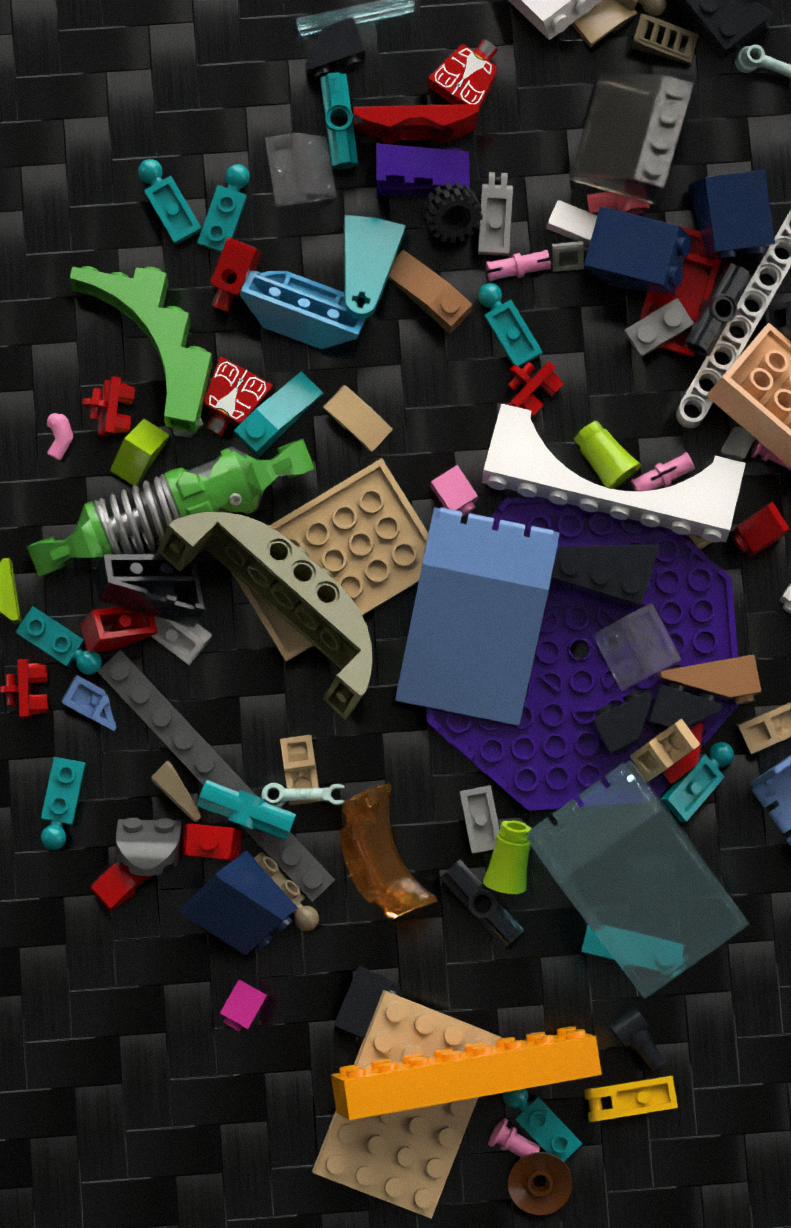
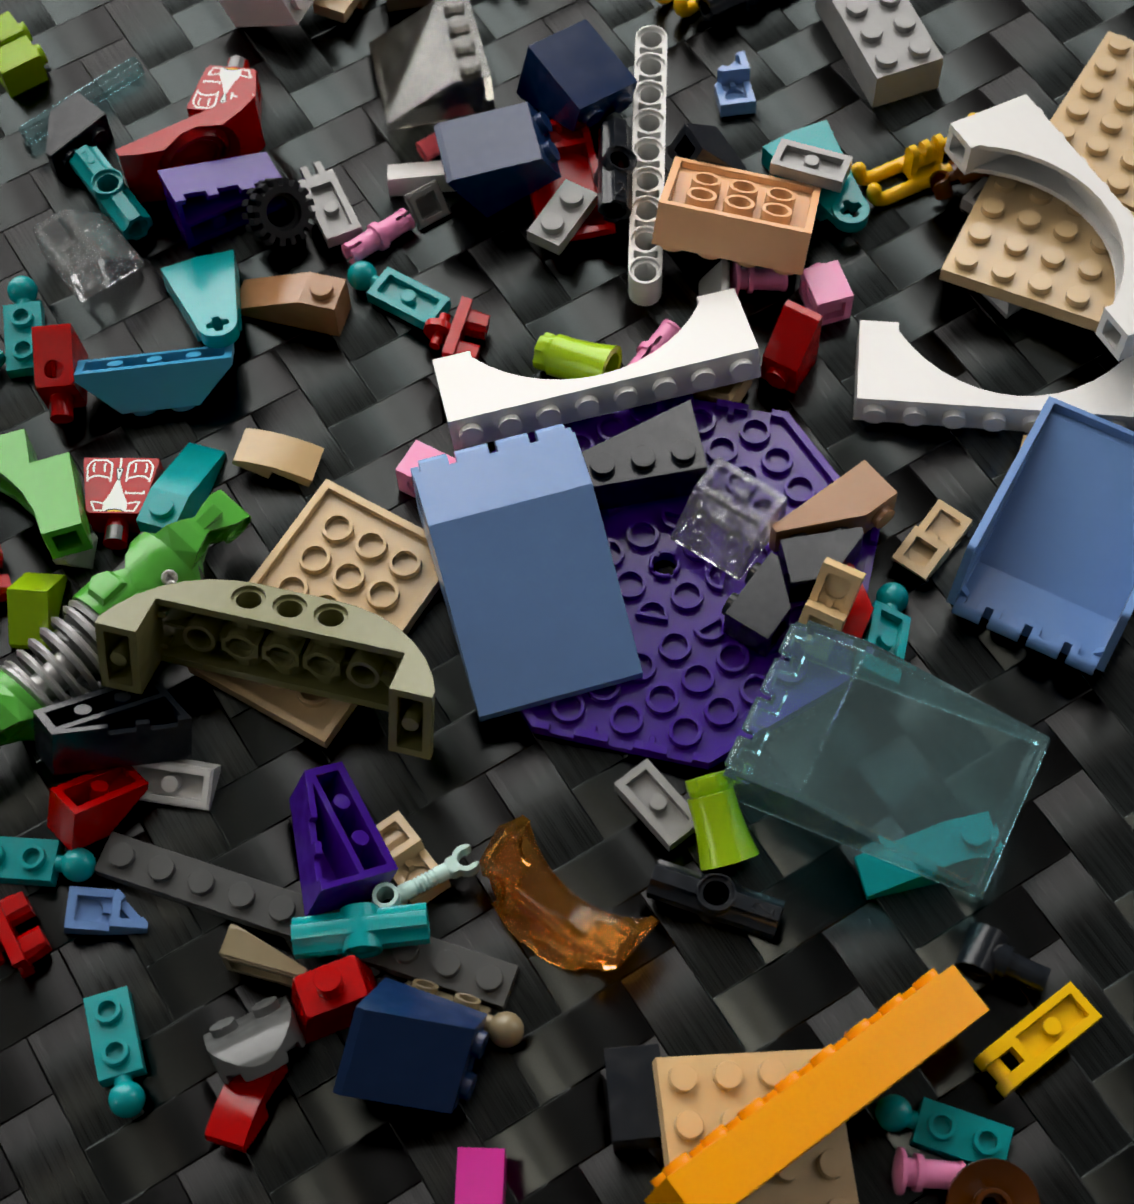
camera: 20 degrees left, 20 degrees down
none -> dark purple wedge [289,761,398,916]

